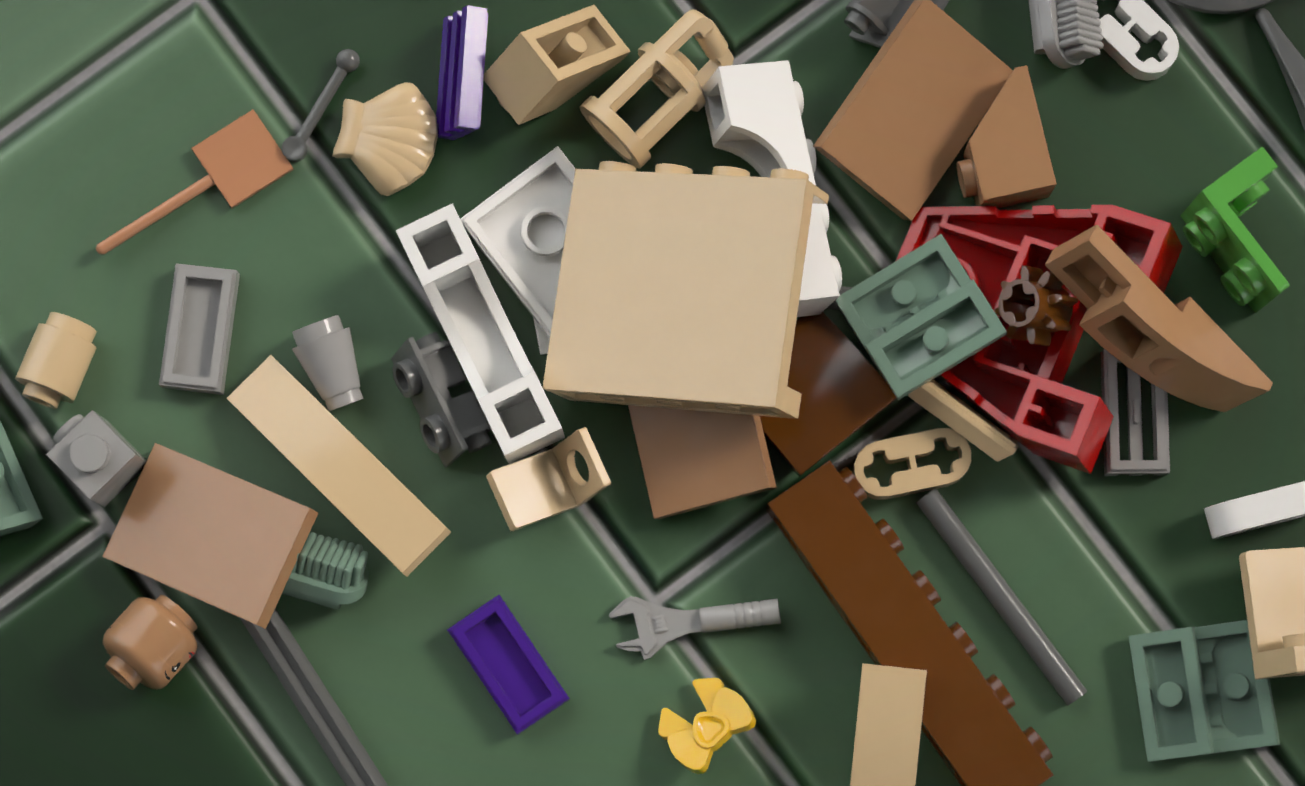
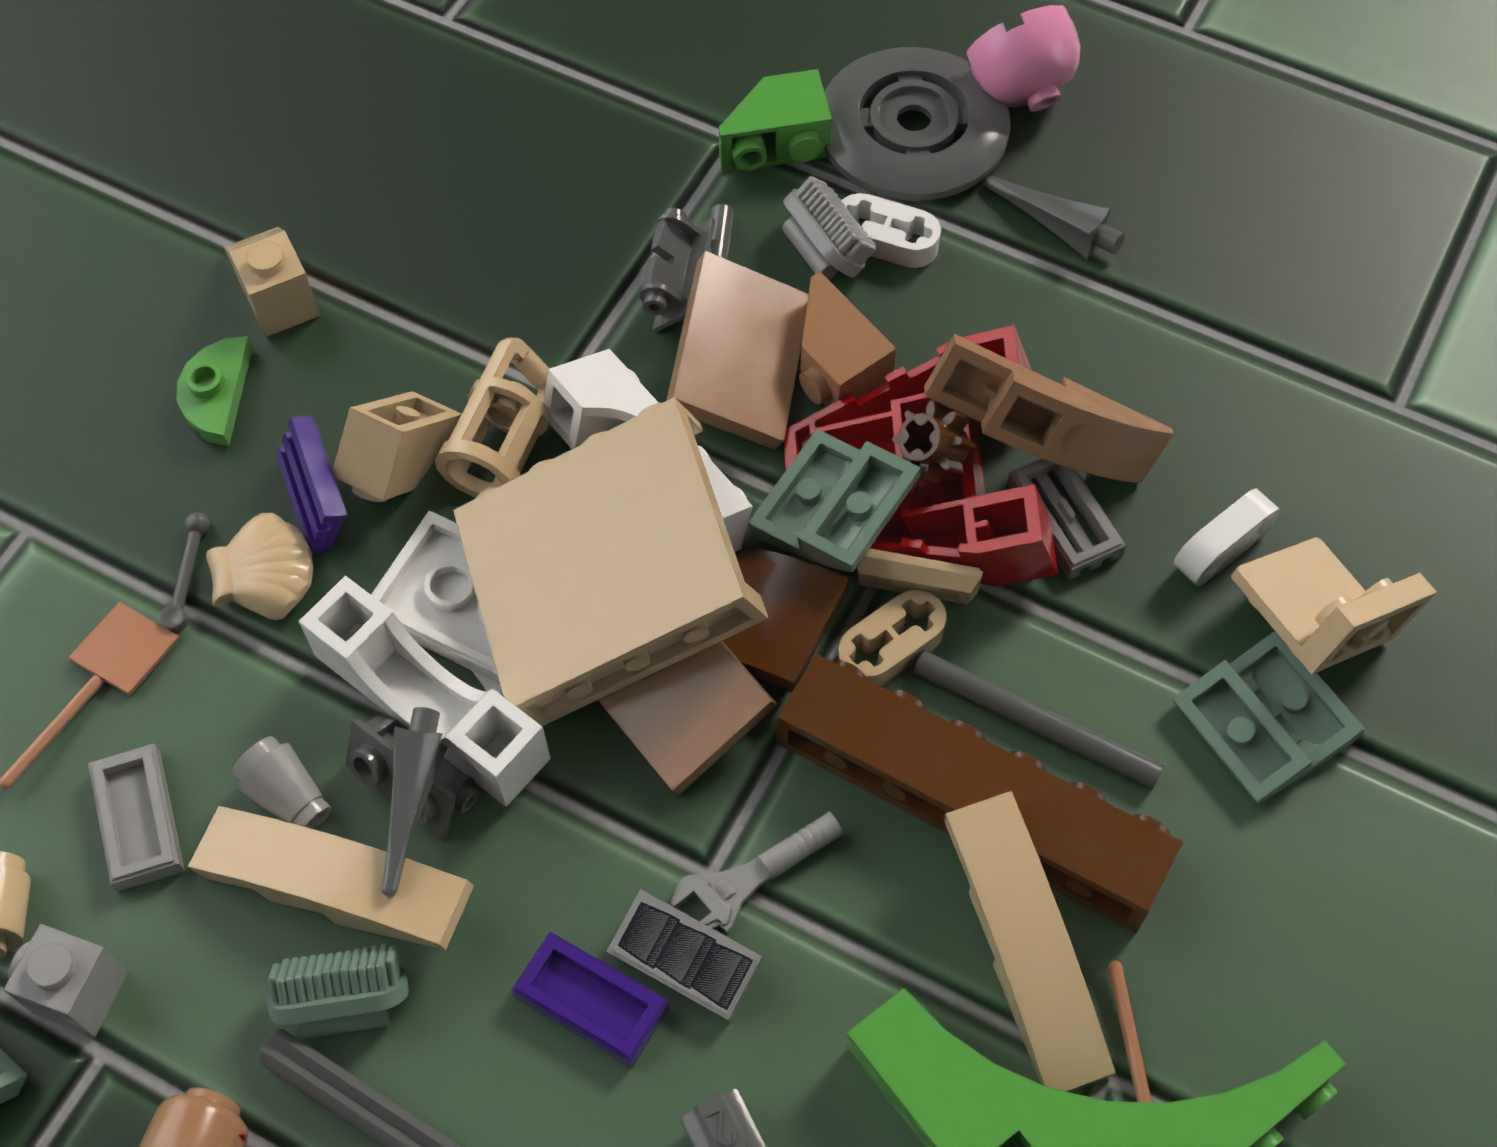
camera: 30 degrees left, 20 degrees down
medium nougat tile [102,443,318,629] -> none
tan bracket [486,427,611,531] -> none
yellow piece [658,678,756,774] -> none
bright green bracket [1180,146,1290,313] -> none
none -> dark grey piece [381,707,448,897]
none -> tile [606,889,765,1021]

